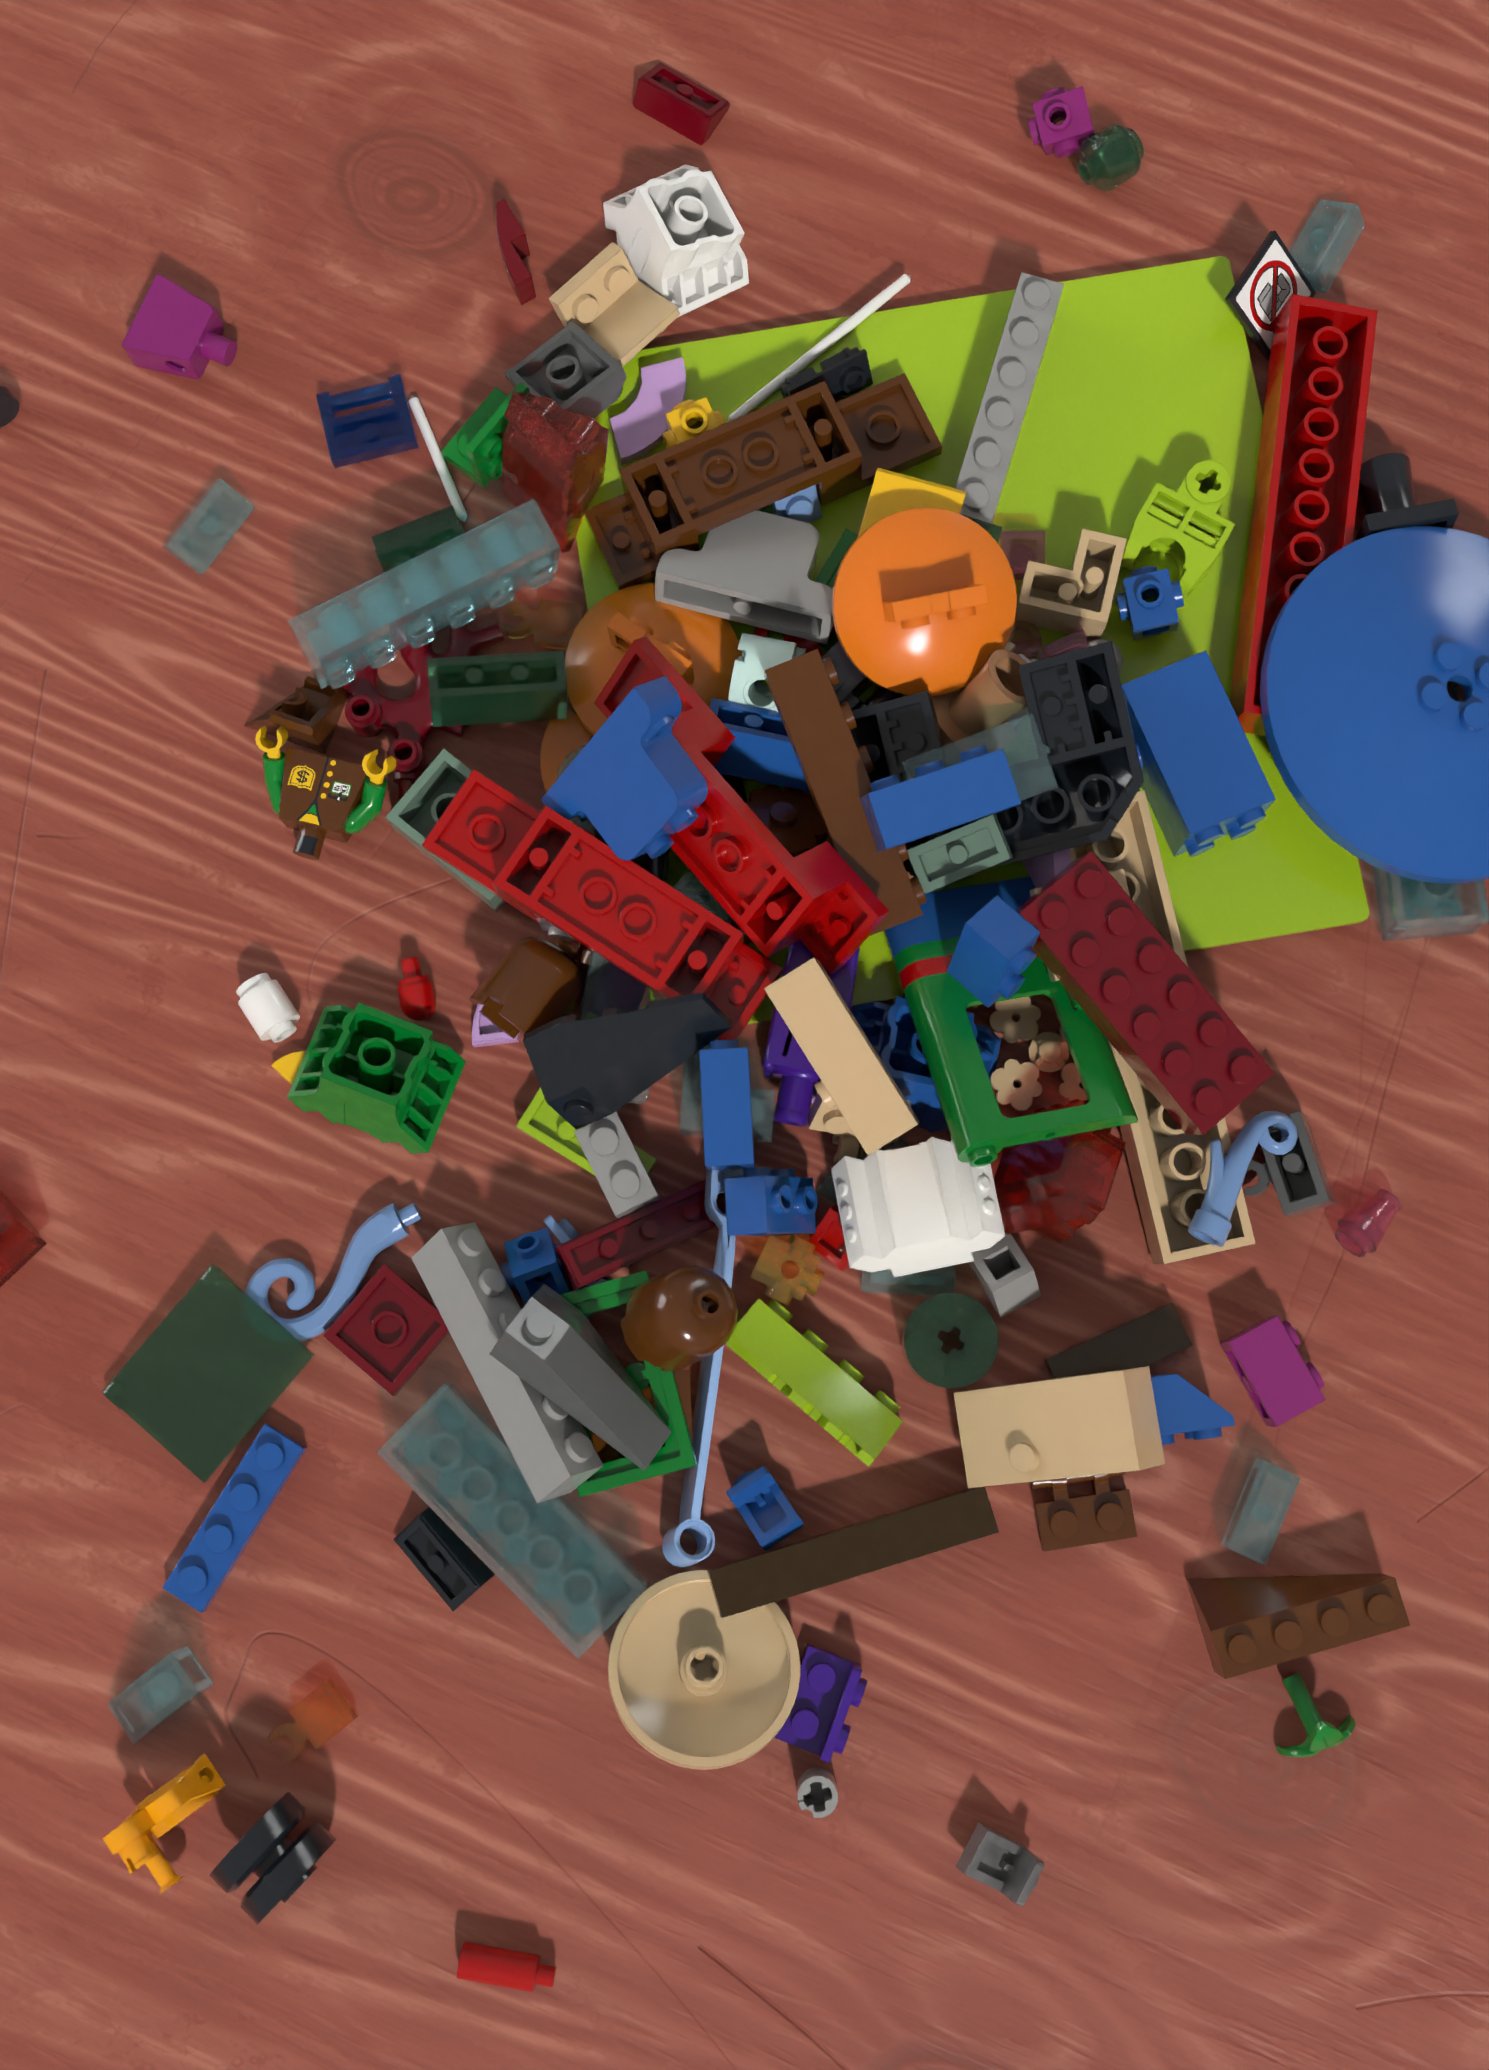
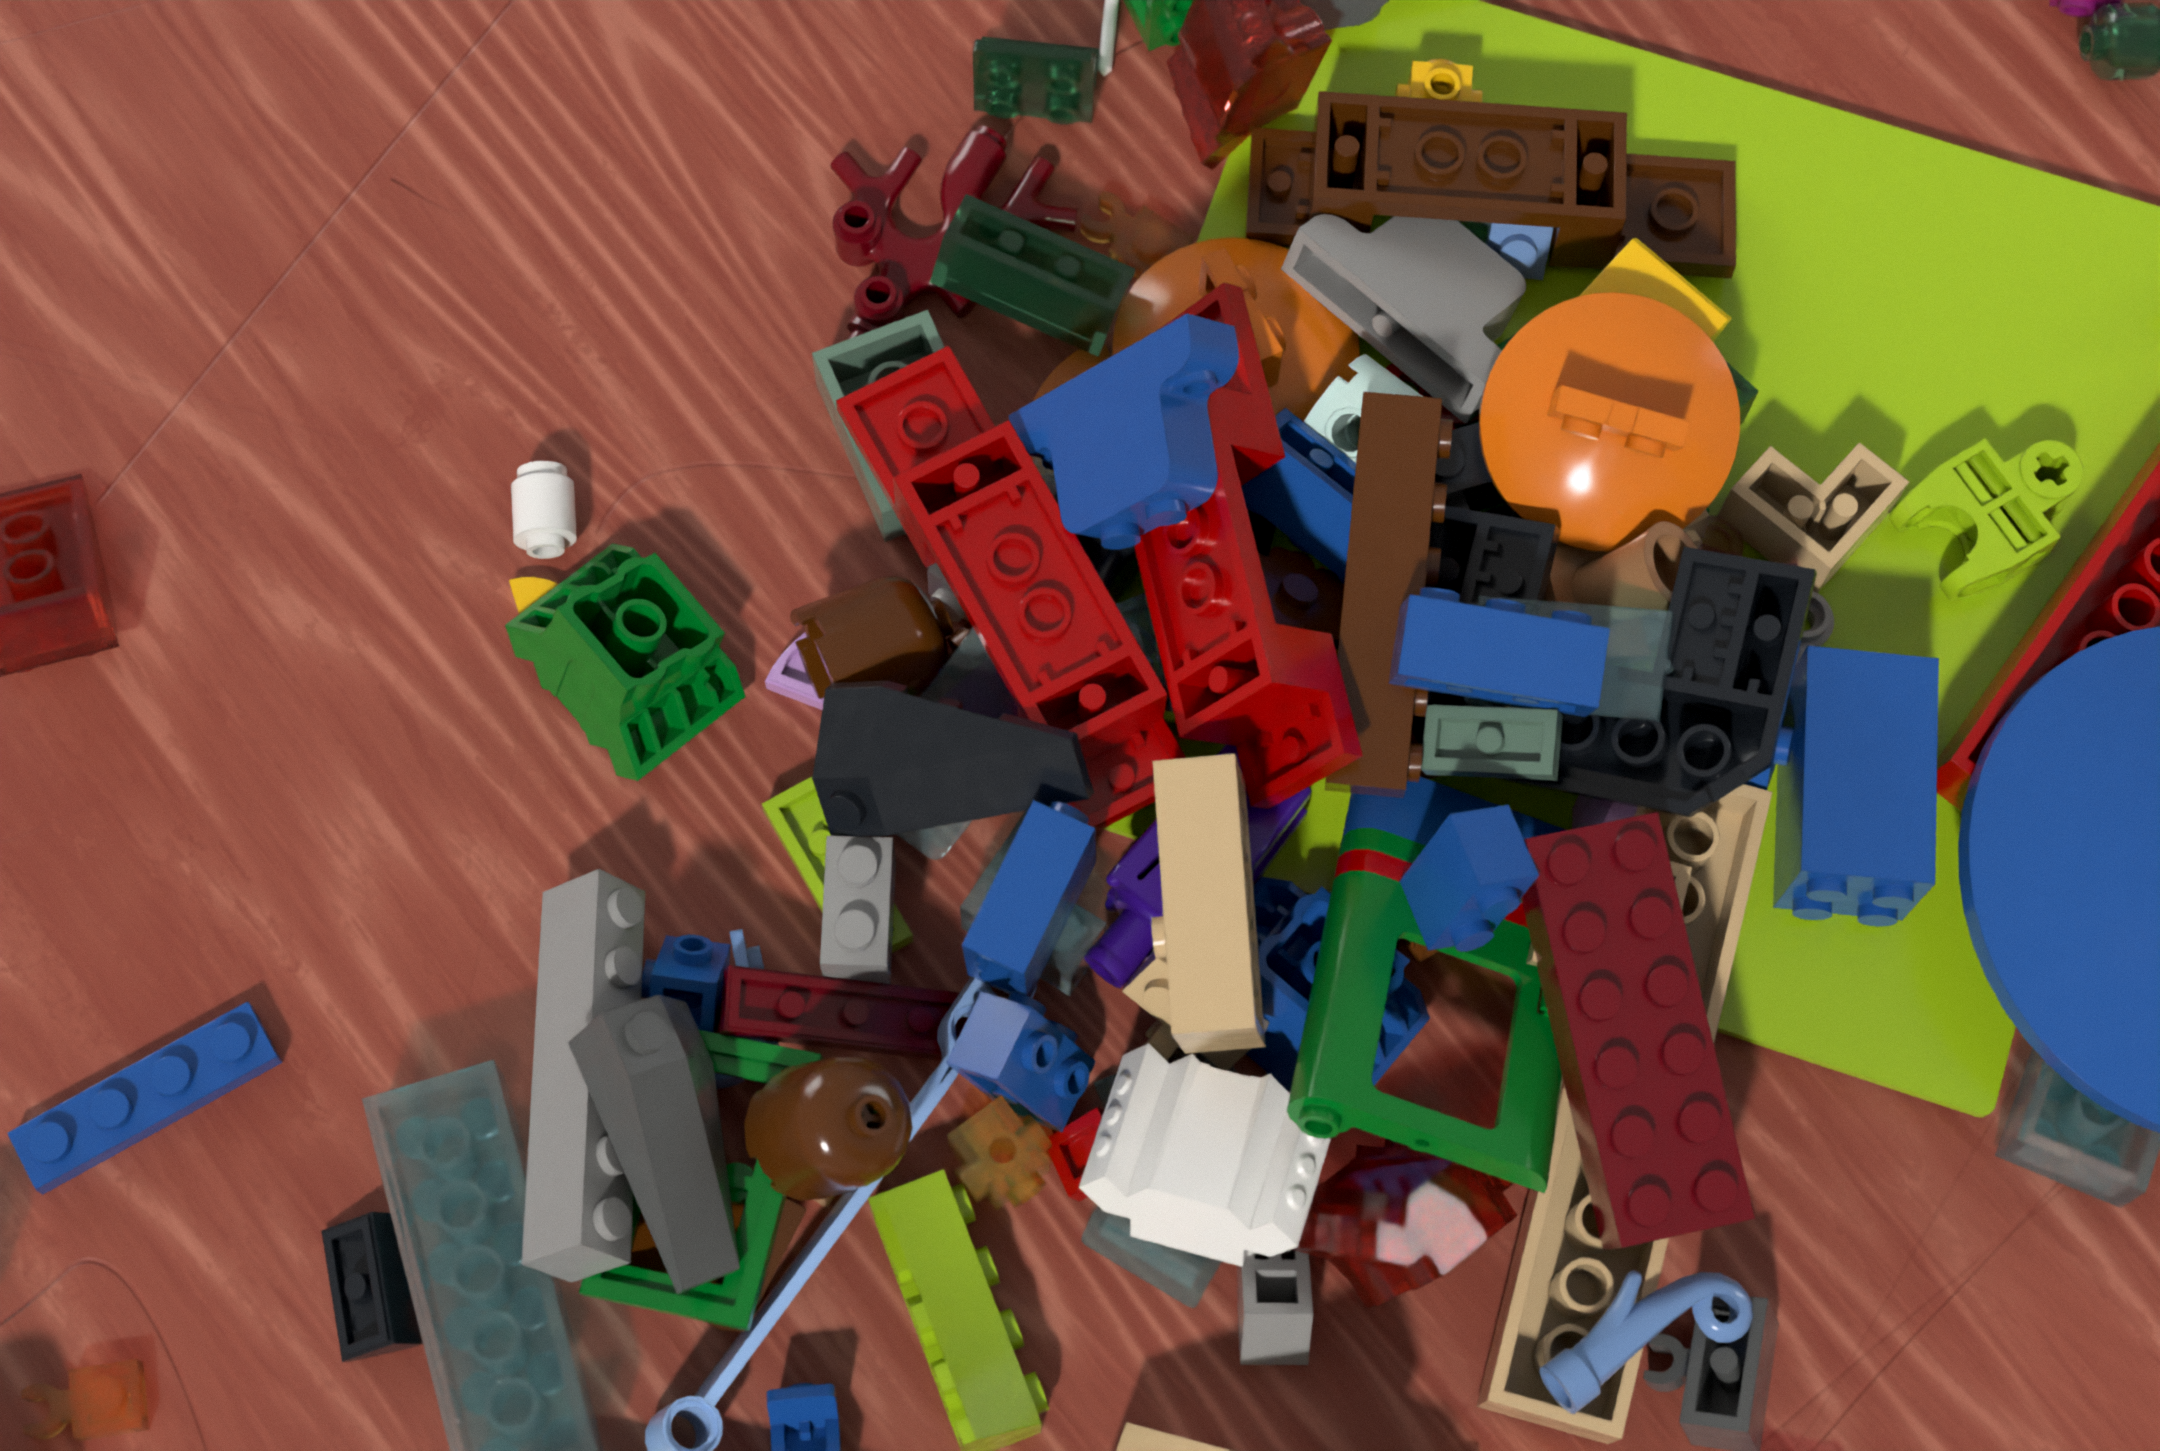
camera: 20 degrees right, 10 degrees down
clear green piece [102,1264,315,1483] -> none
reddish brown slope [244,676,349,754] -> none
medium blue plant [244,1202,422,1342] -> none
torso [255,725,396,860] -> none
clear light blue brick [288,499,560,689] -> none
dark red plate [323,1264,449,1396] -> none
red cylinder [397,957,436,1021] -> none
lavender tile [610,357,686,465] -> none
white axle [727,274,911,423] -> none
black hinge [779,347,873,402] -> none
clear green brick [901,1293,998,1388] -> none
light grey brick [955,272,1064,533] -> none
tan plant [989,997,1088,1111] -> none
plate [999,530,1045,580] -> none
blue brick [1116,566,1184,641] -> none

